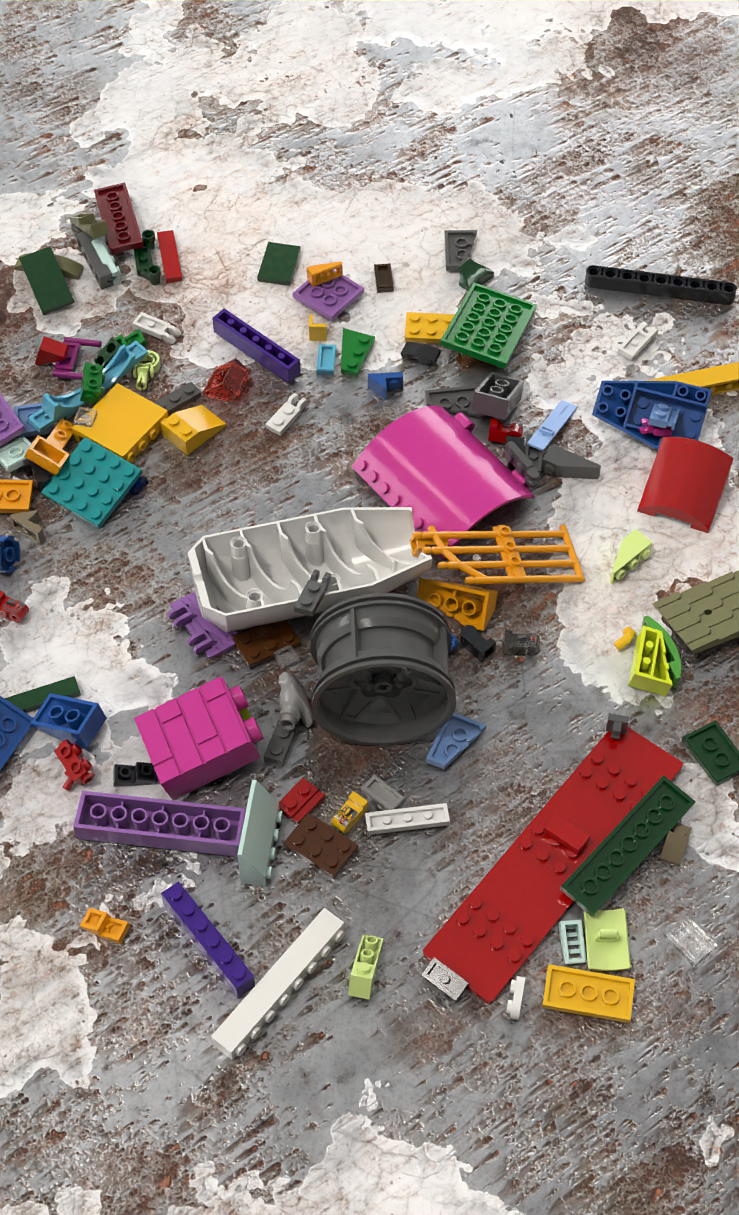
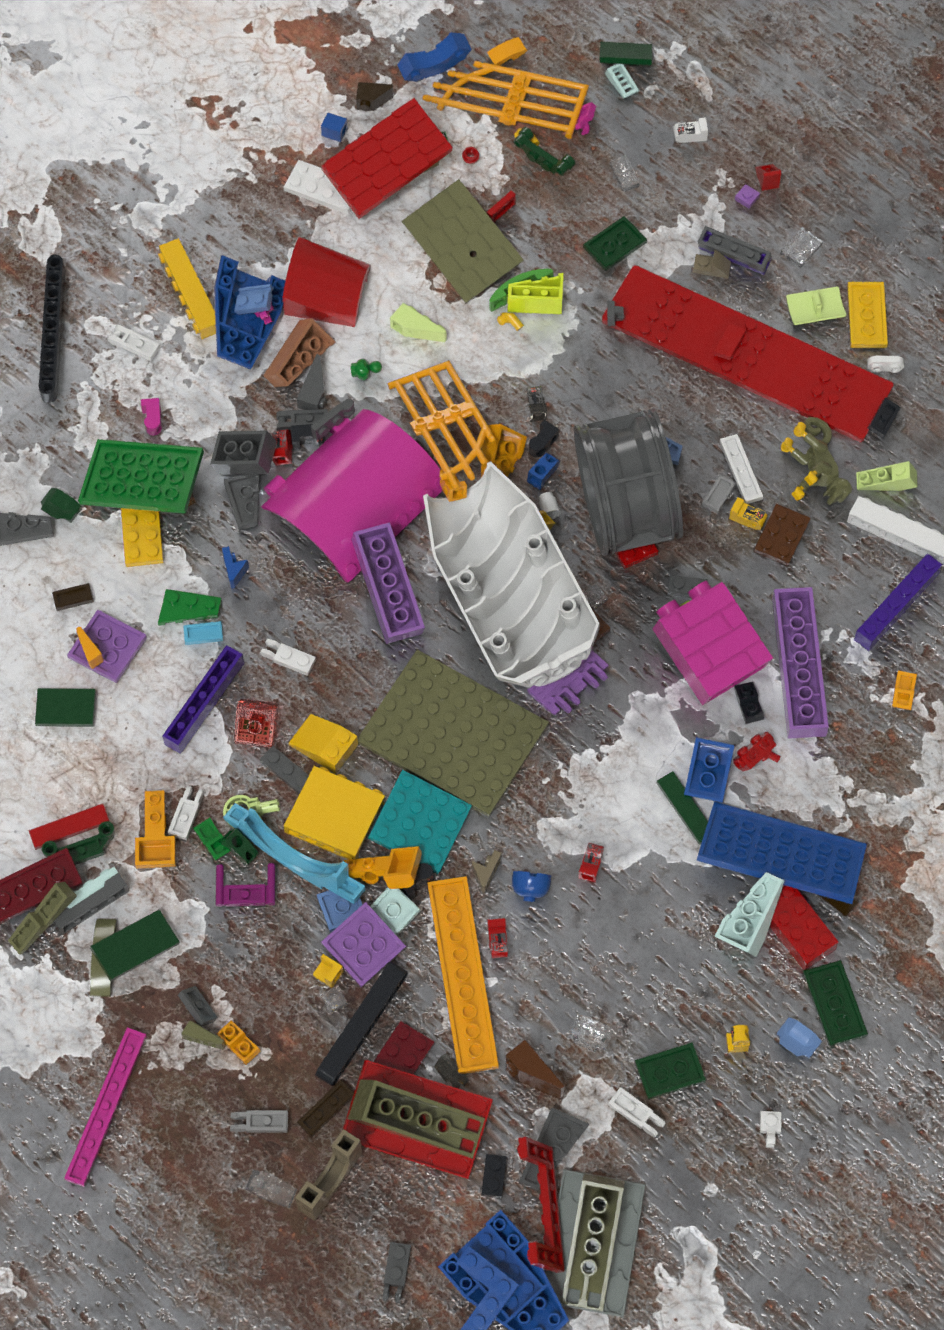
camera: 100 degrees left, 10 degrees up
red slope [35,336,69,366] -> none
clear plate [74,407,98,428] -> none
green brick [80,363,105,404] -> none
light aqua slope [237,780,283,886] -> none
light grey animal [278,672,315,731] -> none
red plate [279,778,325,825] -> none
dark grey hinge [294,569,331,616] -> none
yellow panel [309,315,327,341] -> none
black slope [400,342,441,364] -> none
light blue piece [527,400,577,451] -> none
light aqua slope [558,920,587,965] -> none
dark green plate [560,775,696,917] -> none
none -> light orange plate [135,790,176,869]
none -> dark pink leg [141,398,162,436]
none -> nougat wedge [263,318,335,387]
none -> green animal [351,358,382,381]
none -> medium lavender brick [351,523,425,644]
none -> olive plate [358,650,549,817]
none -> dark grey piece [698,226,772,275]
none -> olive animal [781,417,852,505]

